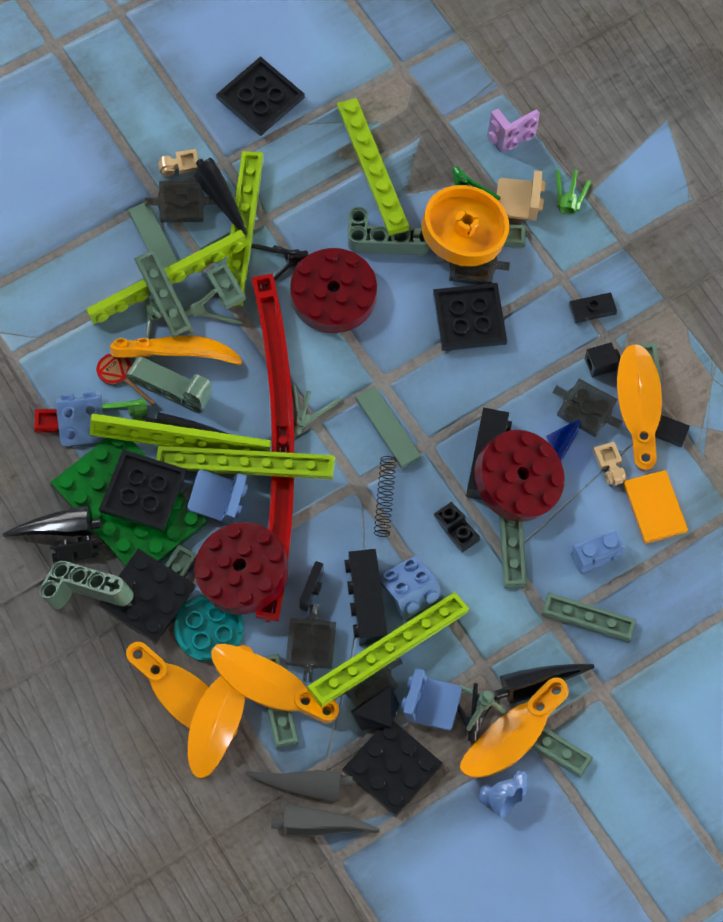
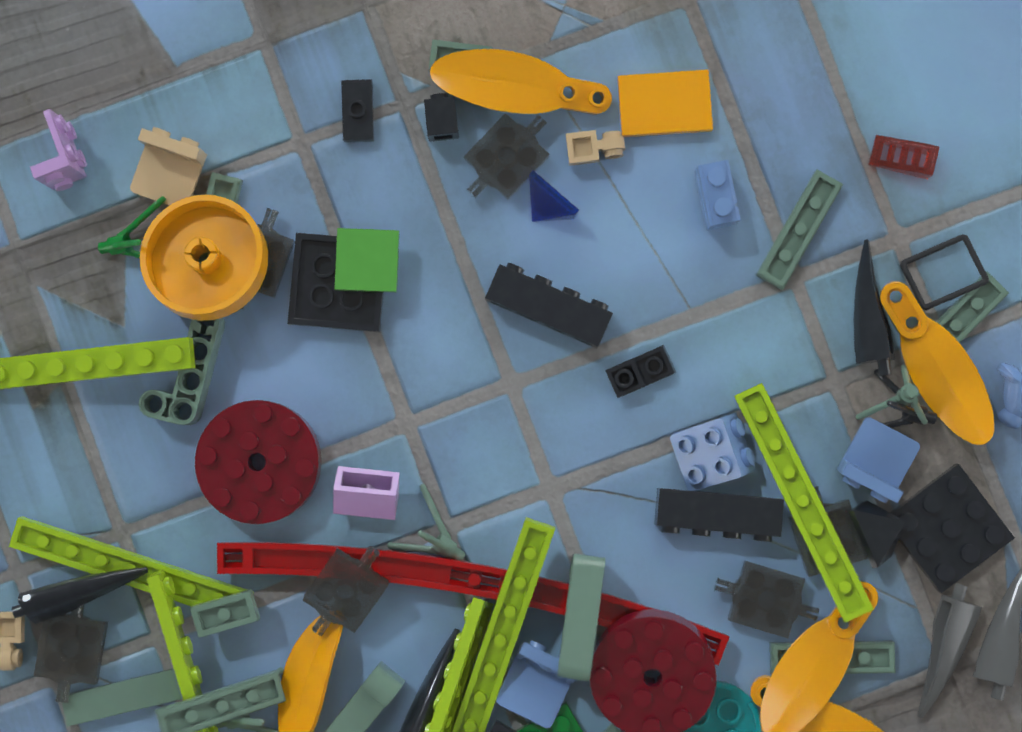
camera: 70 degrees left, 20 degrees up
sand green plant [184,288,243,325] -> none
black plant [251,244,308,286] -> none
black plate [299,561,324,612] -> none
sand green tile [355,386,421,469] -> none
black piece [374,456,397,537] -> none
dark red piece [475,430,565,522] -> none
sand green tile [499,516,527,588] -> none
bright green plant [556,169,591,215] -> none
black tile [655,415,690,447] -> none
none -> clear smoke plate [302,546,389,636]
none -> lavender brick [333,466,400,520]
none -> bright green tile [335,228,400,293]
none -> sand green beam [557,553,605,681]
none -> clear red slope [868,135,939,179]
none -> black piece [900,234,989,310]

